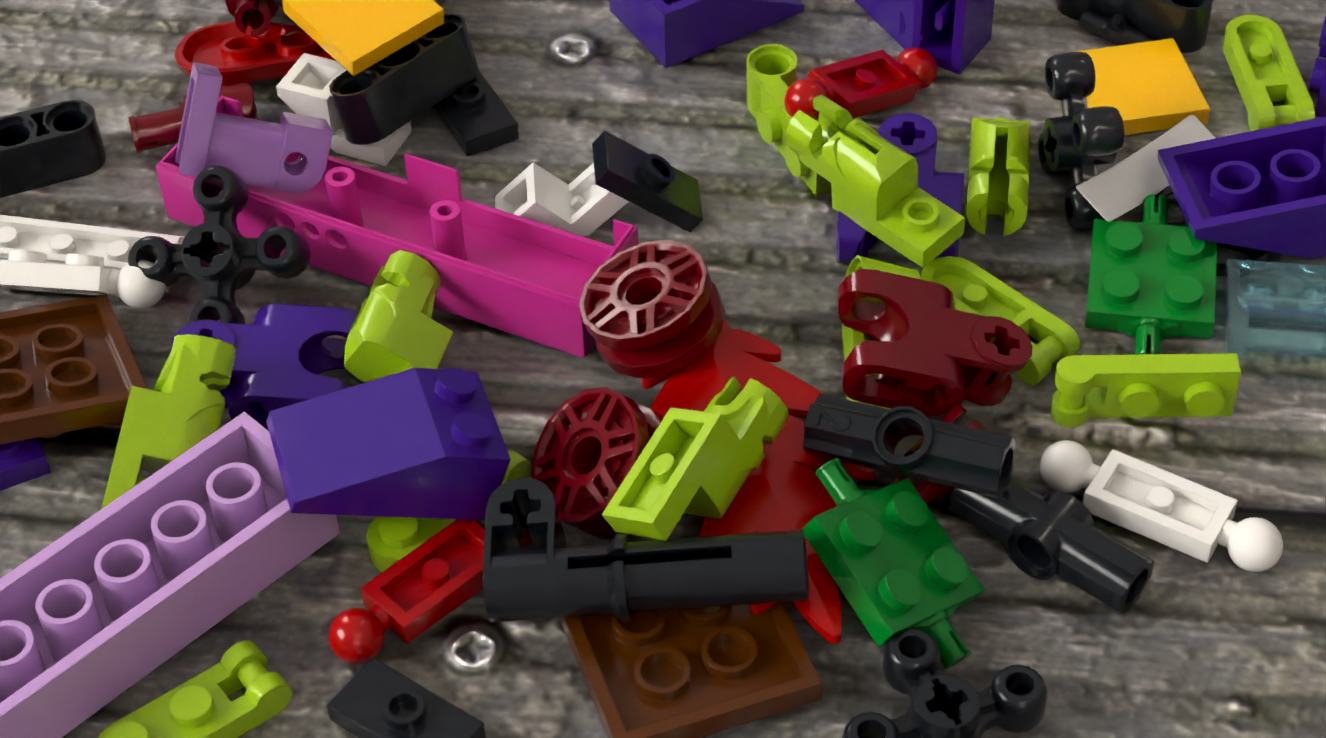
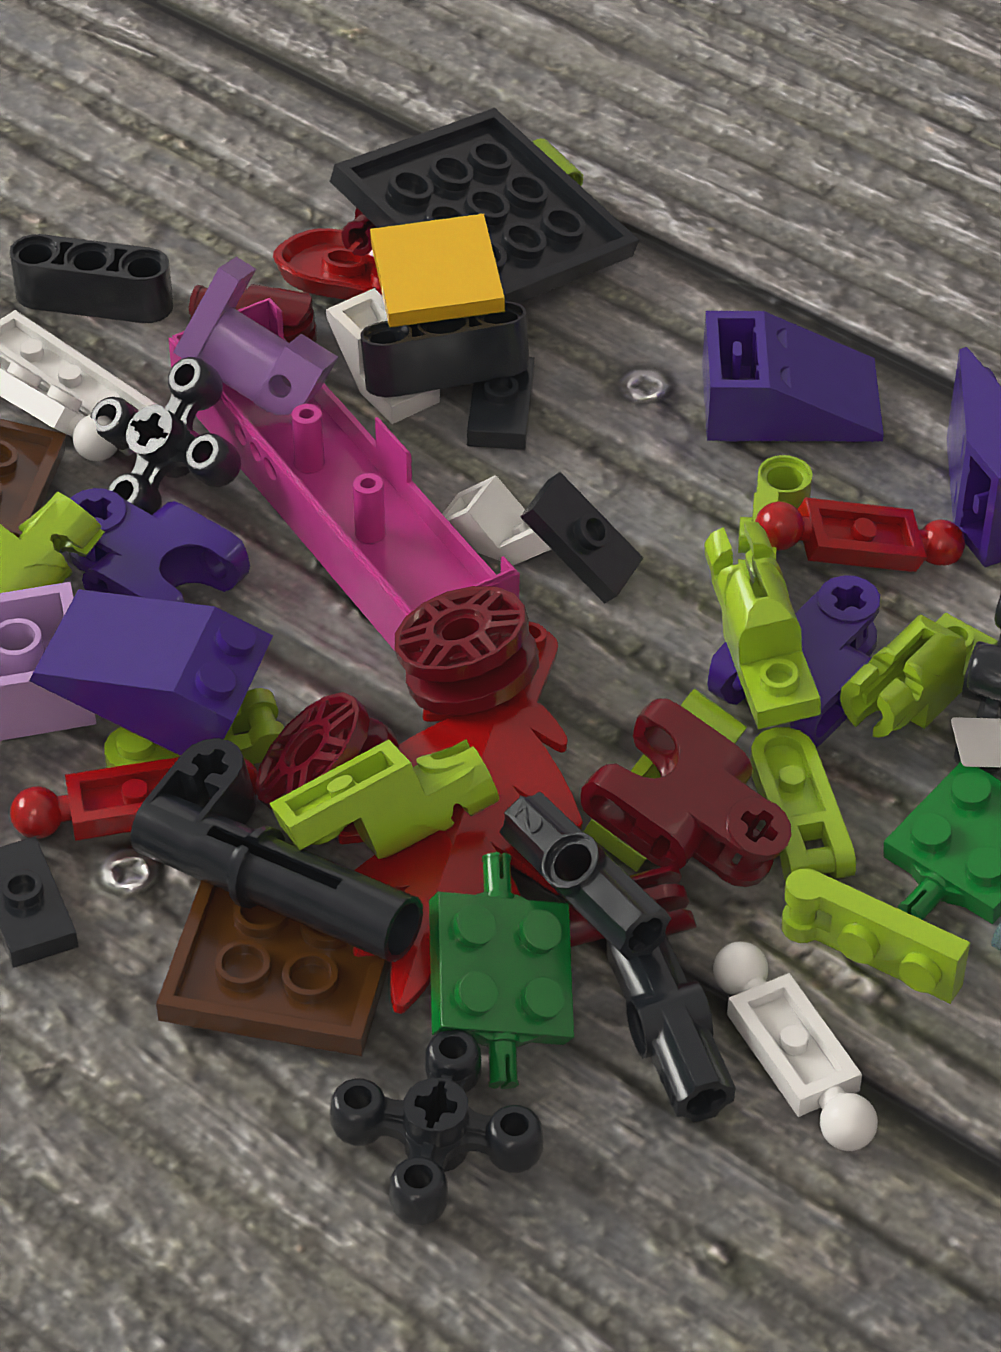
camera: 30 degrees right, 0 degrees up
lime plate [344,250,453,383] -> none

